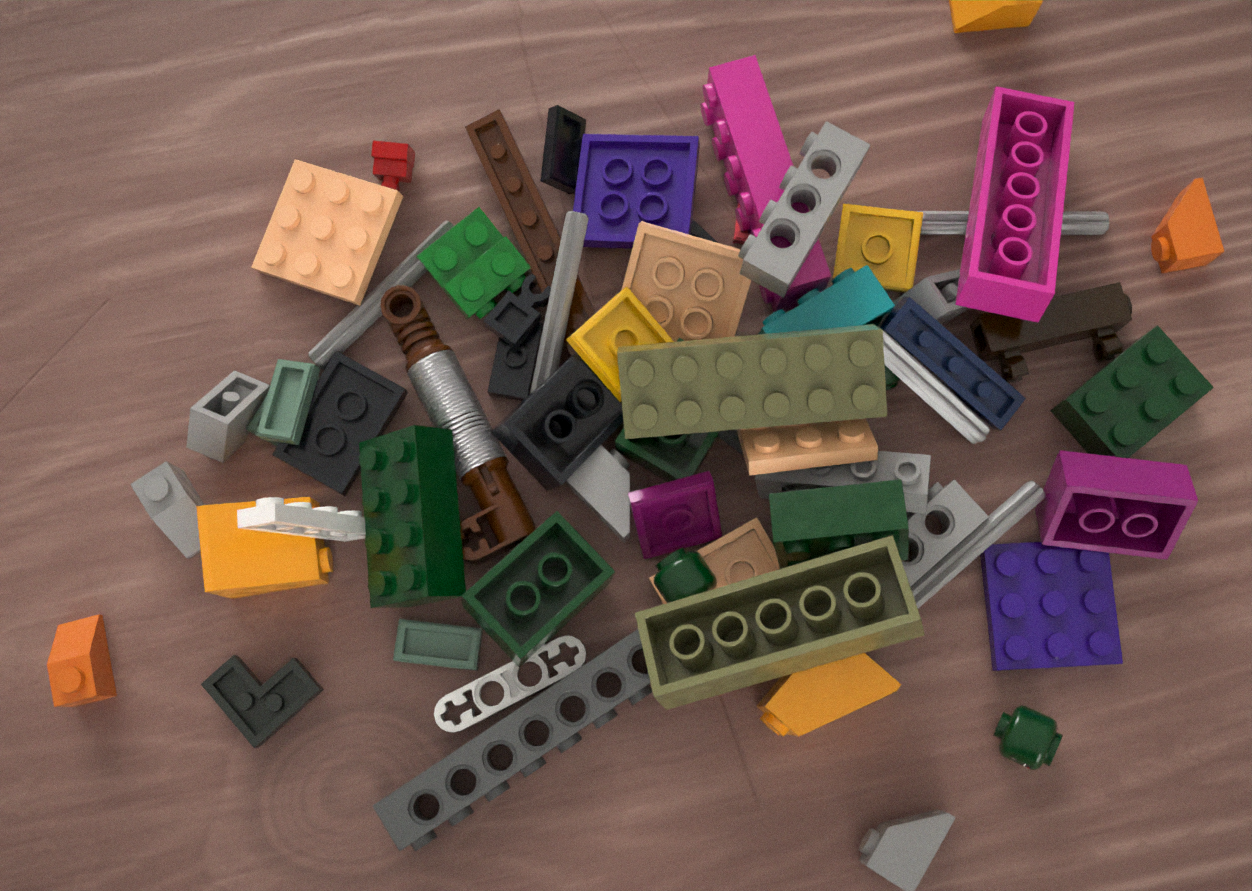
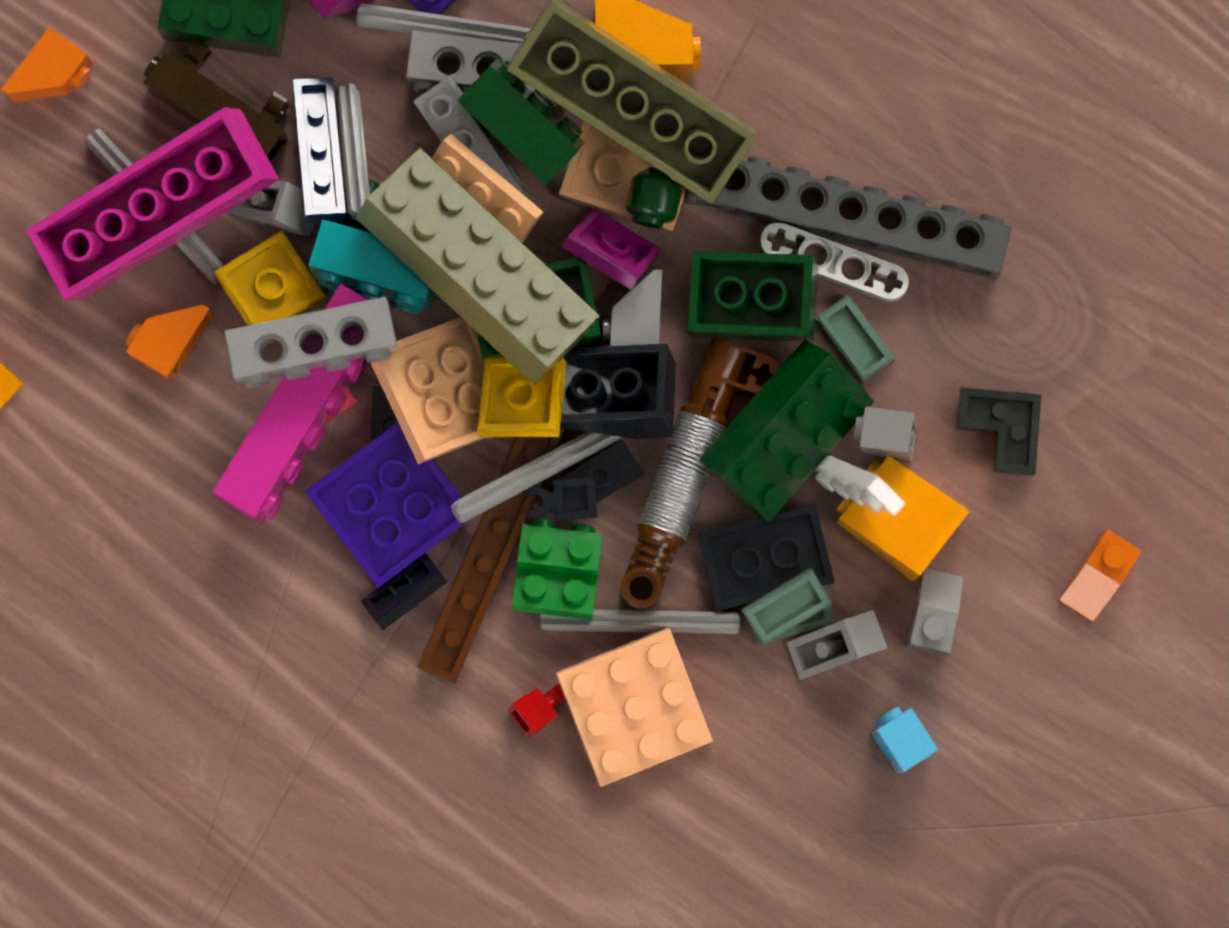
camera: 135 degrees left, 5 degrees up
none -> orange slope [126,304,214,382]
none -> light grey slope [854,407,918,463]
none -> medium azure brick [871,706,939,774]

